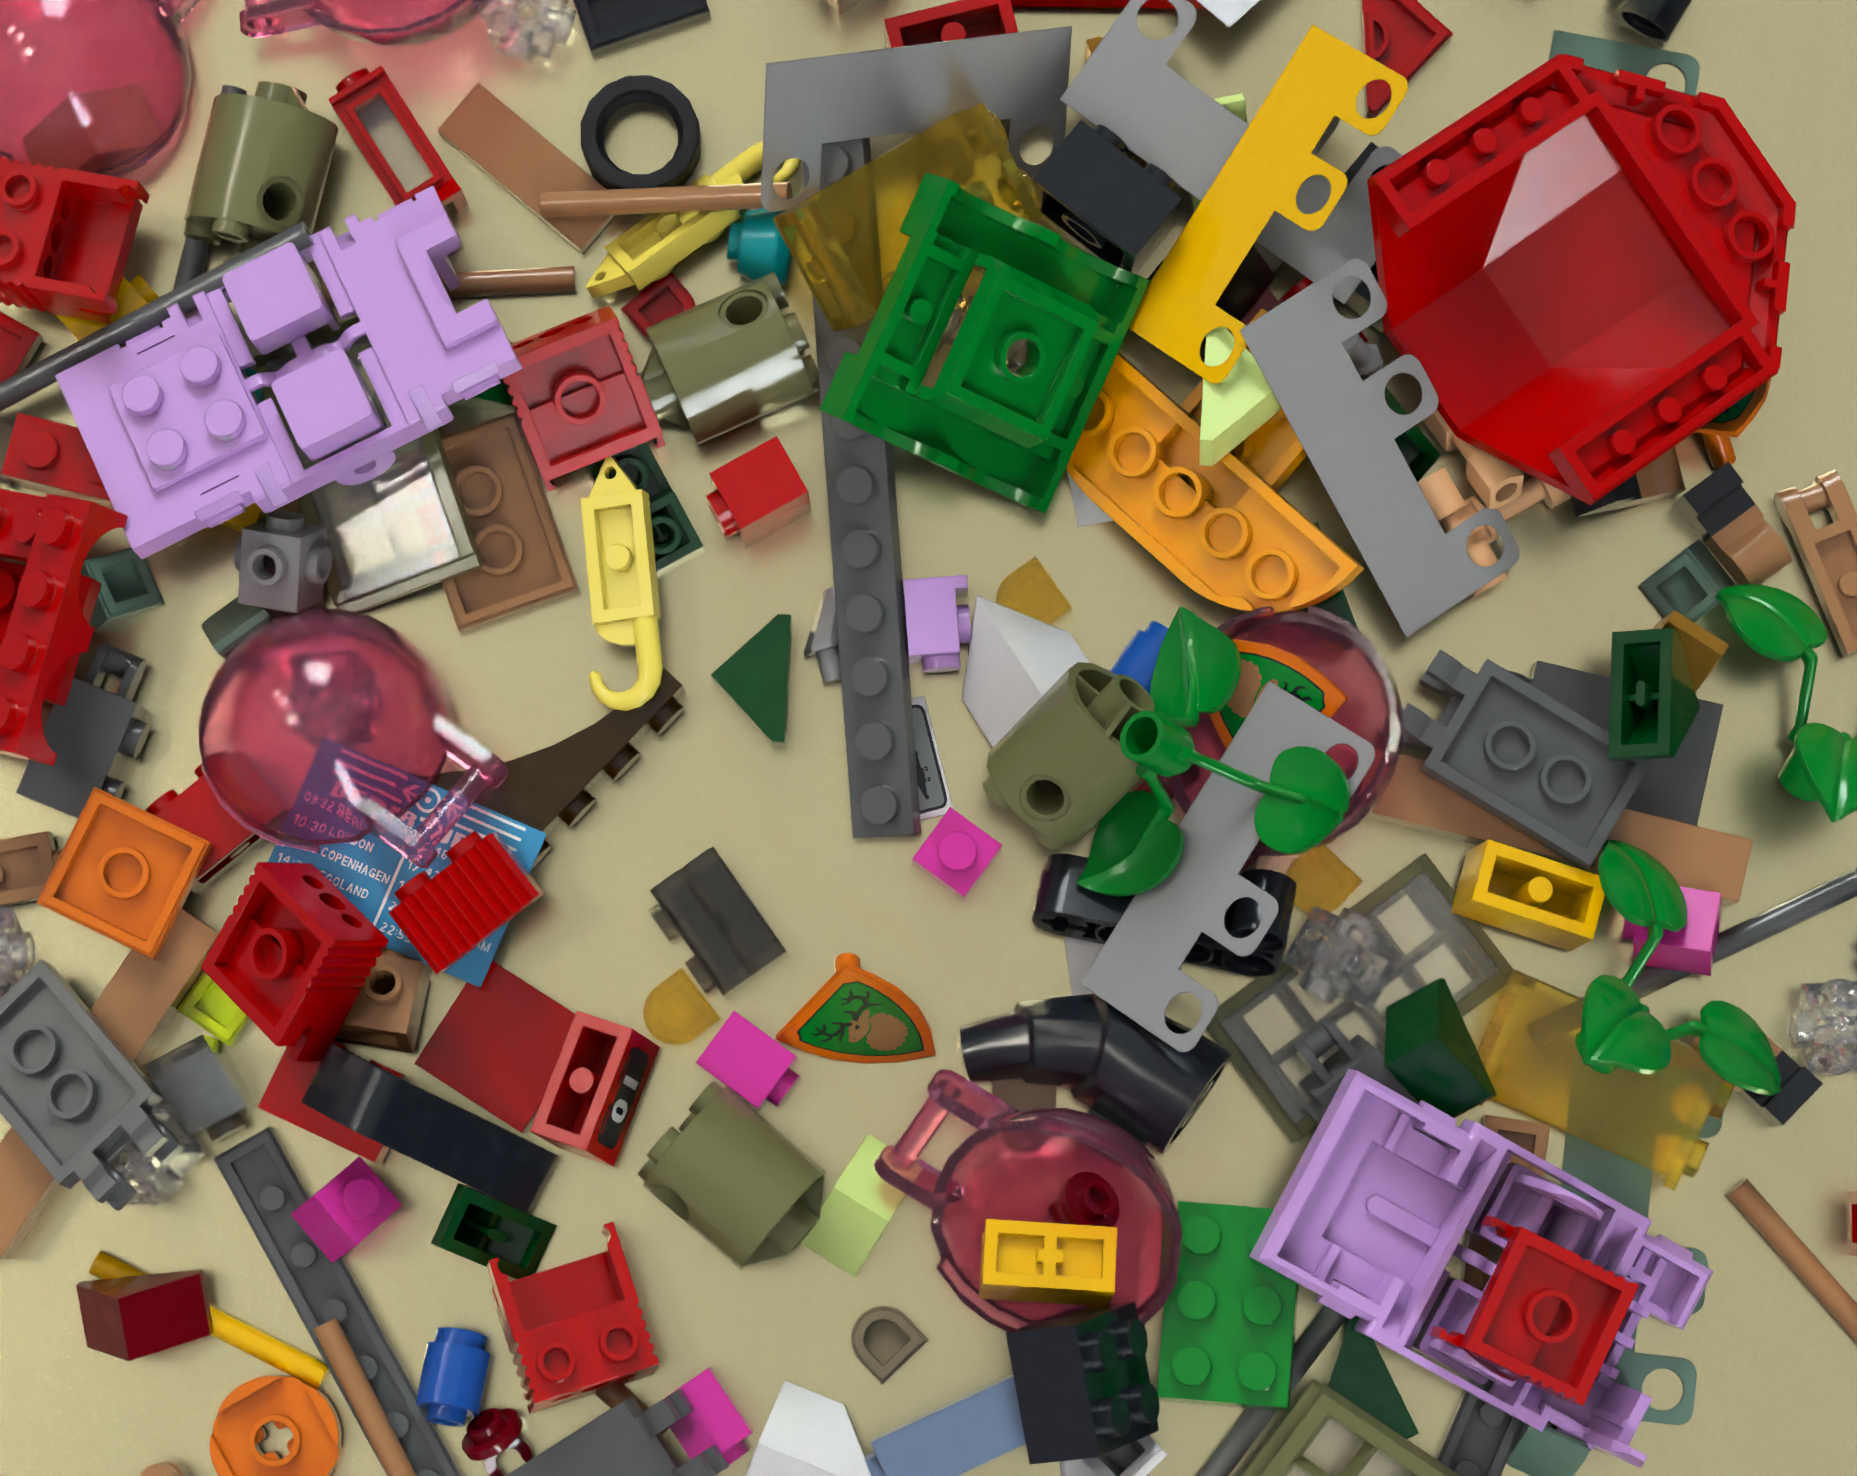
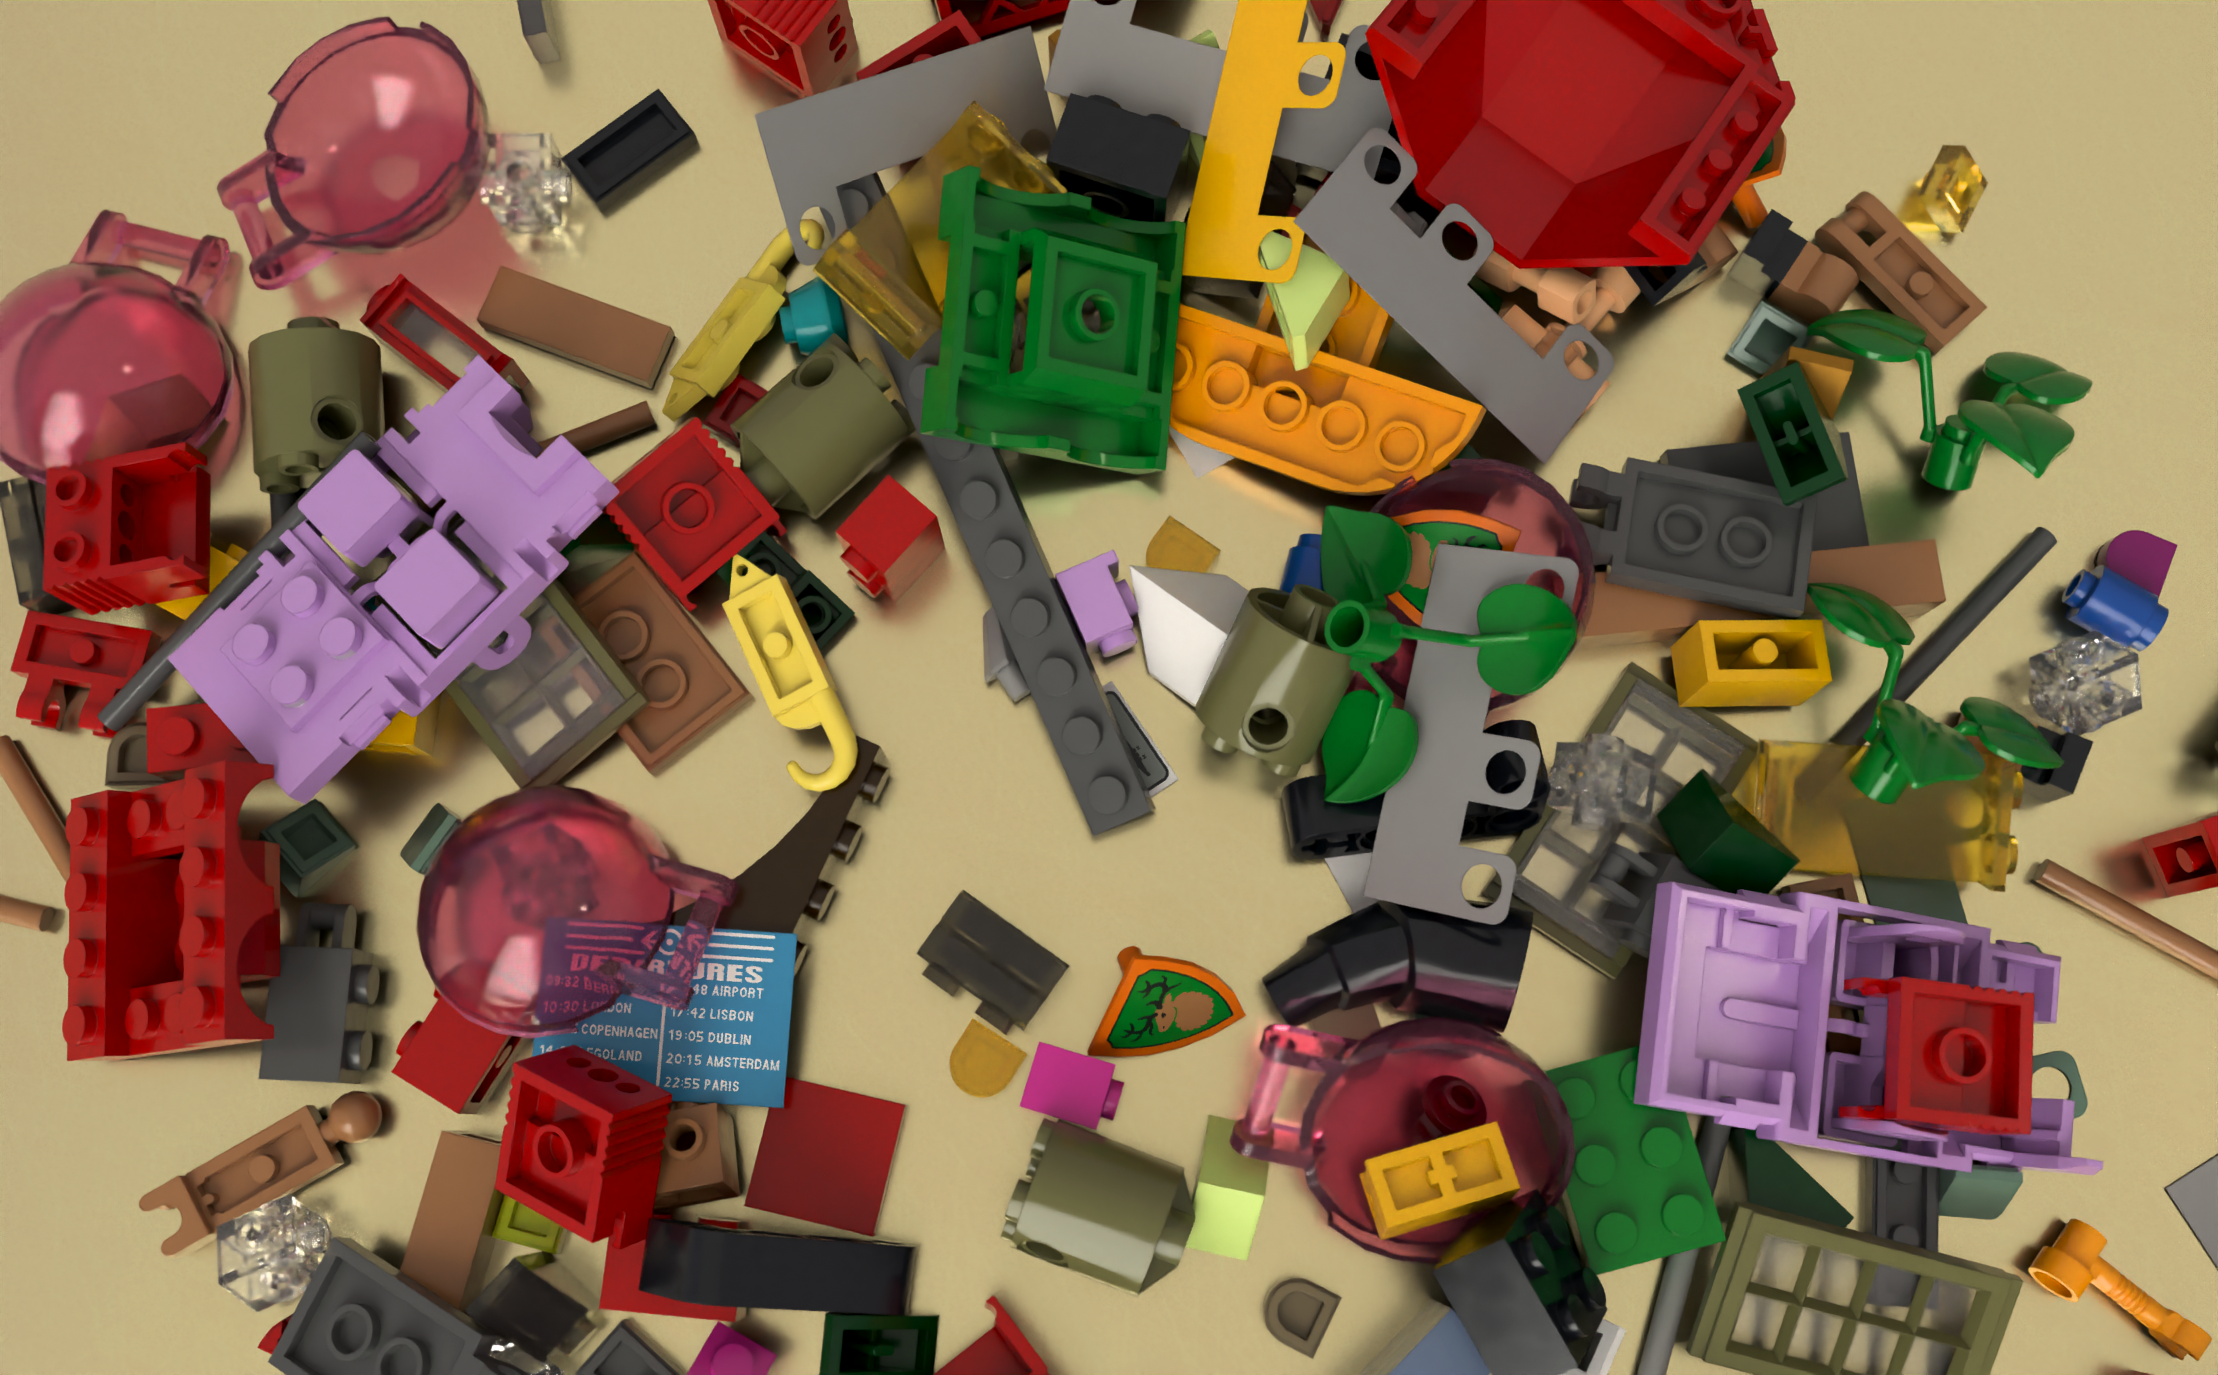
camera: 20 degrees left, 5 degrees down
orange tile [36,787,213,960] -> none
light grey brick [234,511,332,613] -> none
red brick [389,830,544,975] -> none
red brick [530,1010,660,1167] -> none
medium nougat bar [540,182,792,218] -> none
black tyre [581,75,701,190] -> none
dark green slope [711,614,792,749] -> none
dark pink brick [912,807,1002,902] -> none
clear yellow tile [1286,842,1363,916] -> none
dark pink brick [1623,886,1722,976] -> none

